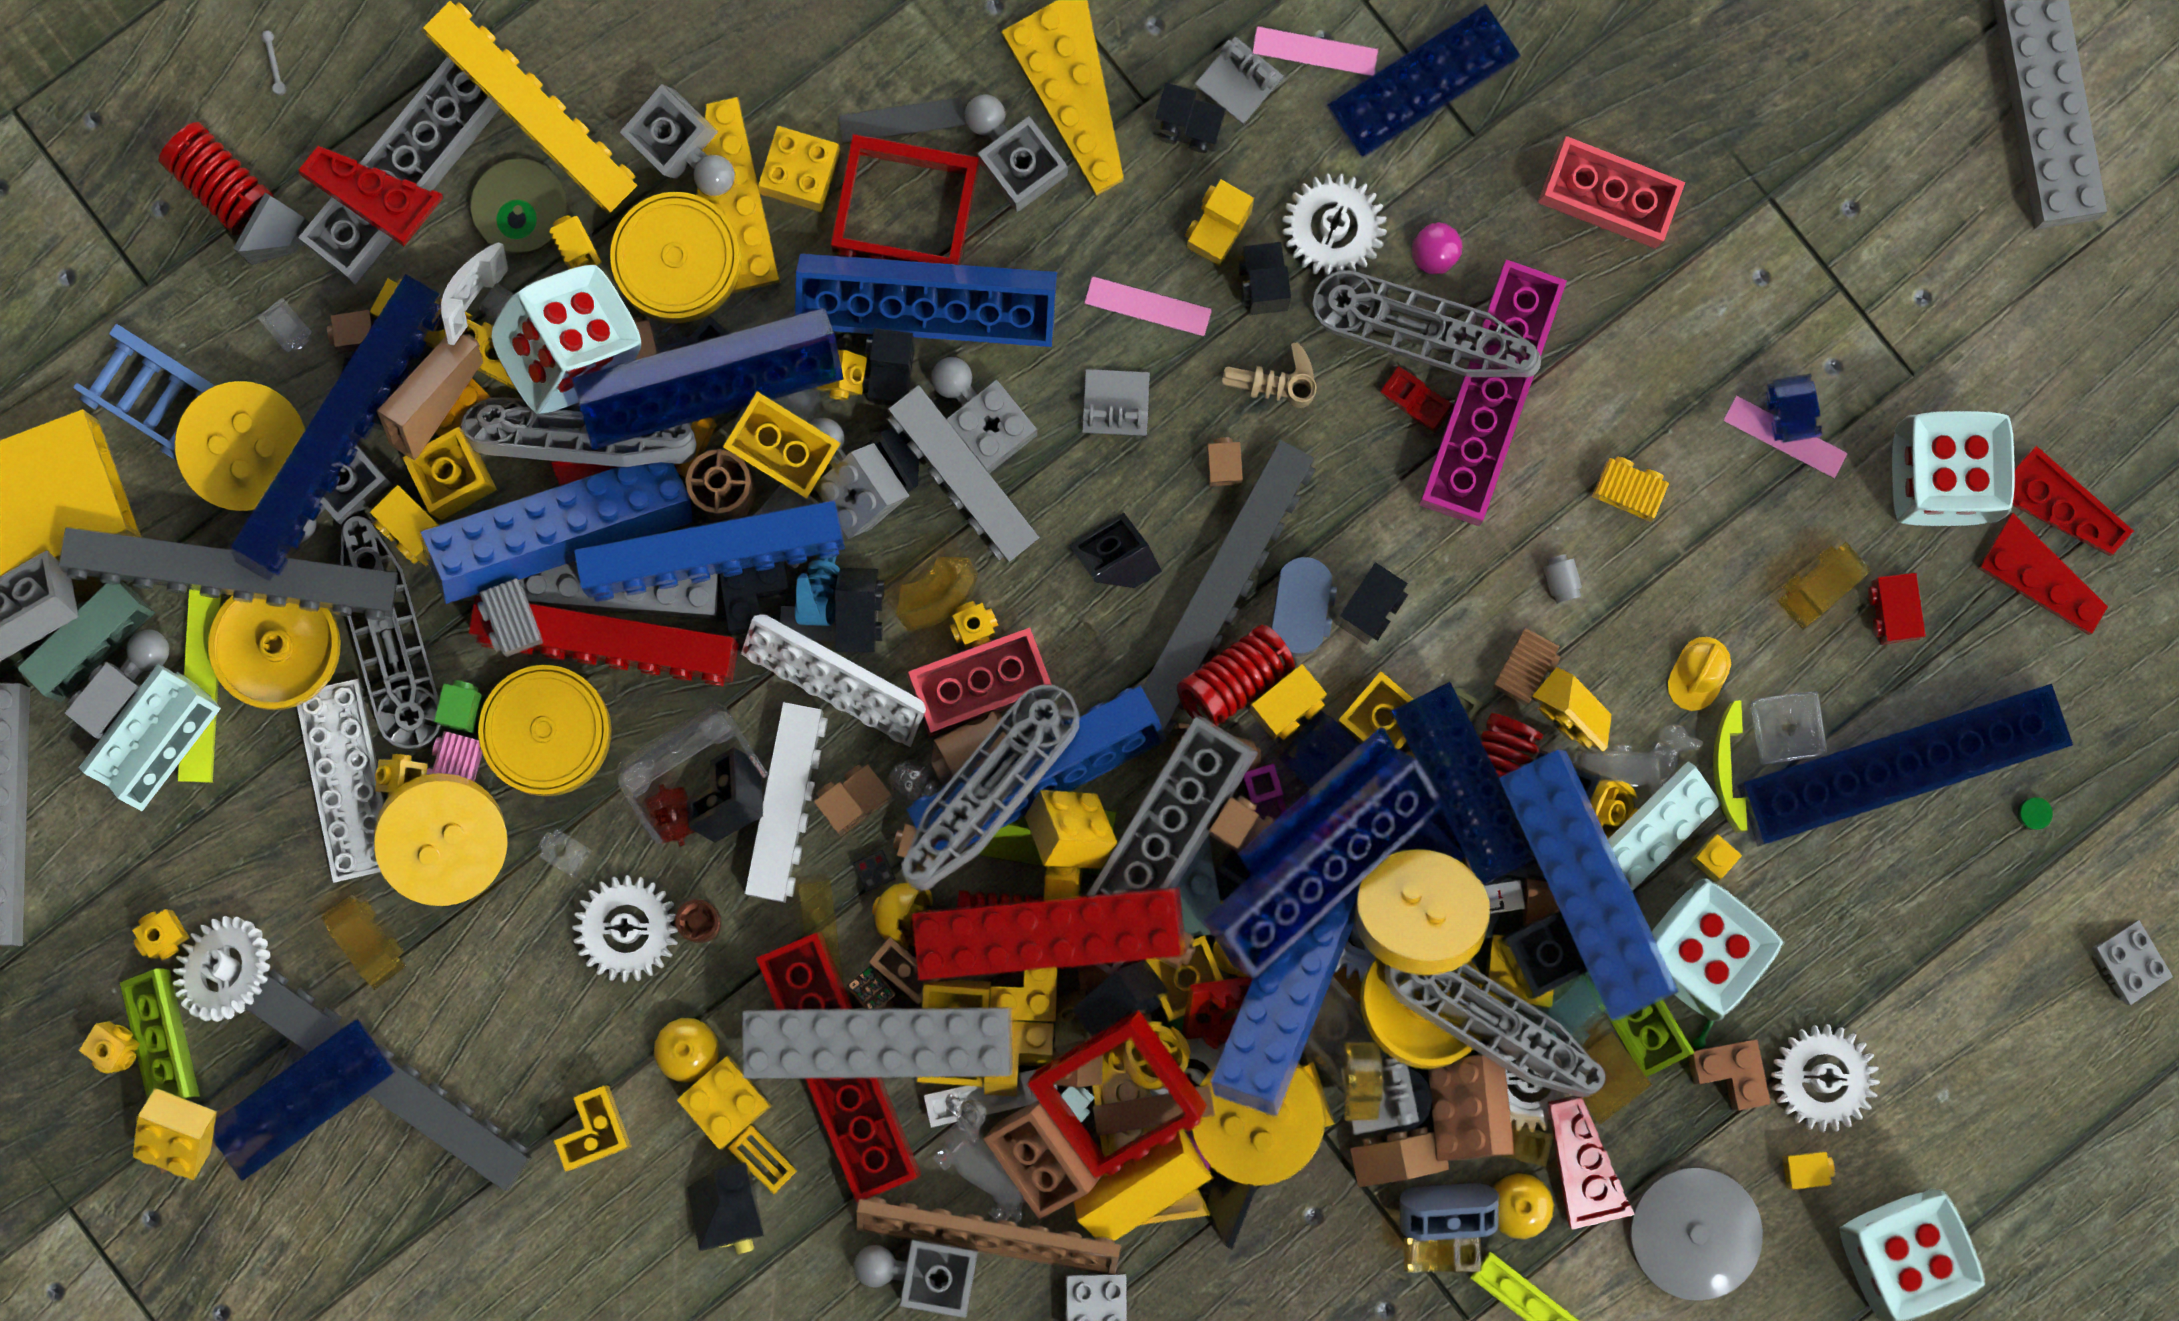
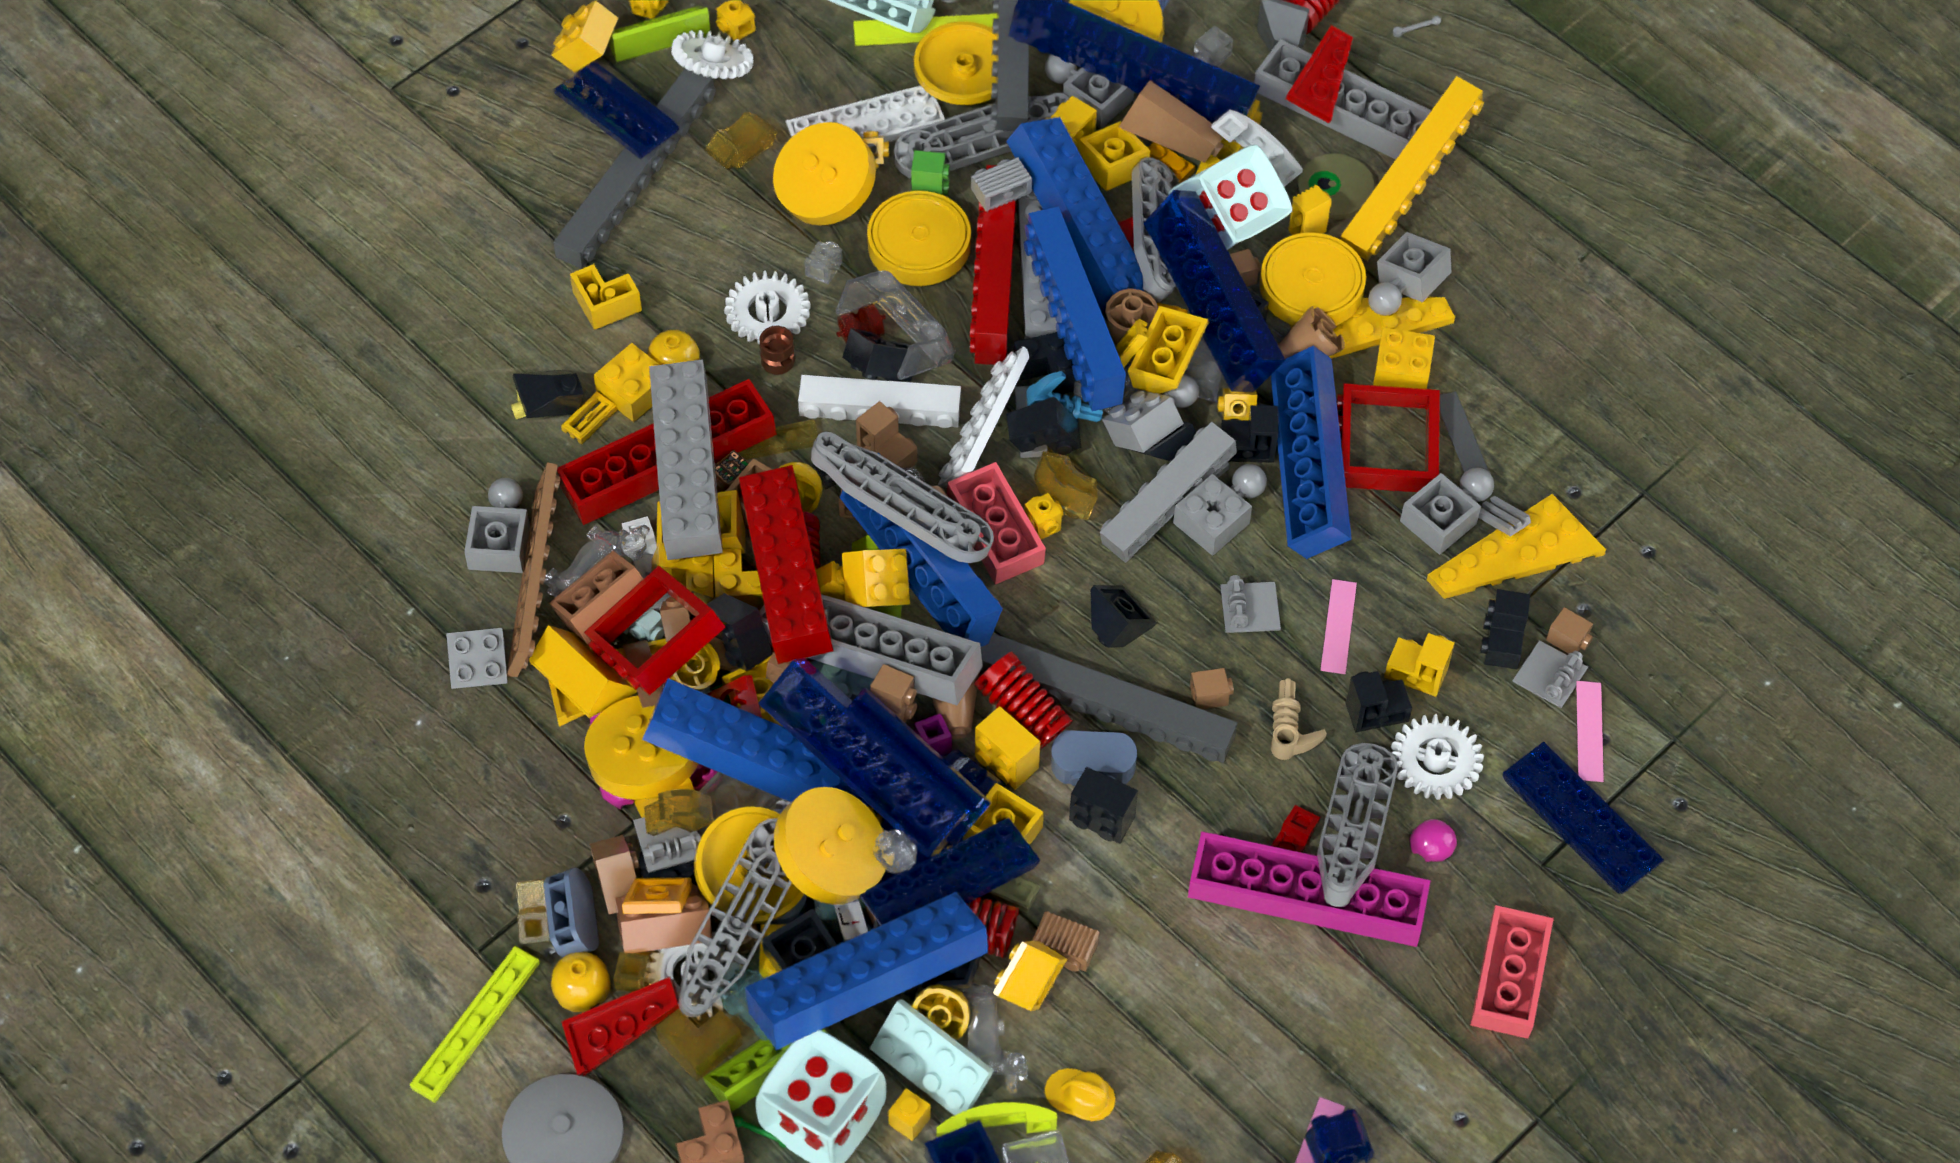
camera: 85 degrees right, 25 degrees down
bright pink brick [427,731,483,782] -> none
black slope [1202,1171,1257,1250] -> none
light grey brick [1543,554,1582,603] -> none
yellow brick [1592,456,1669,522] -> none
none -> light orange tile [622,878,692,914]
none -> clear head [873,830,917,873]
none -> yellow tile [1115,319,1148,368]
none -> medium nougat cone [1270,306,1345,365]
none -> light grey tile [1478,496,1531,537]
none -> medium nougat brick [1546,607,1593,654]

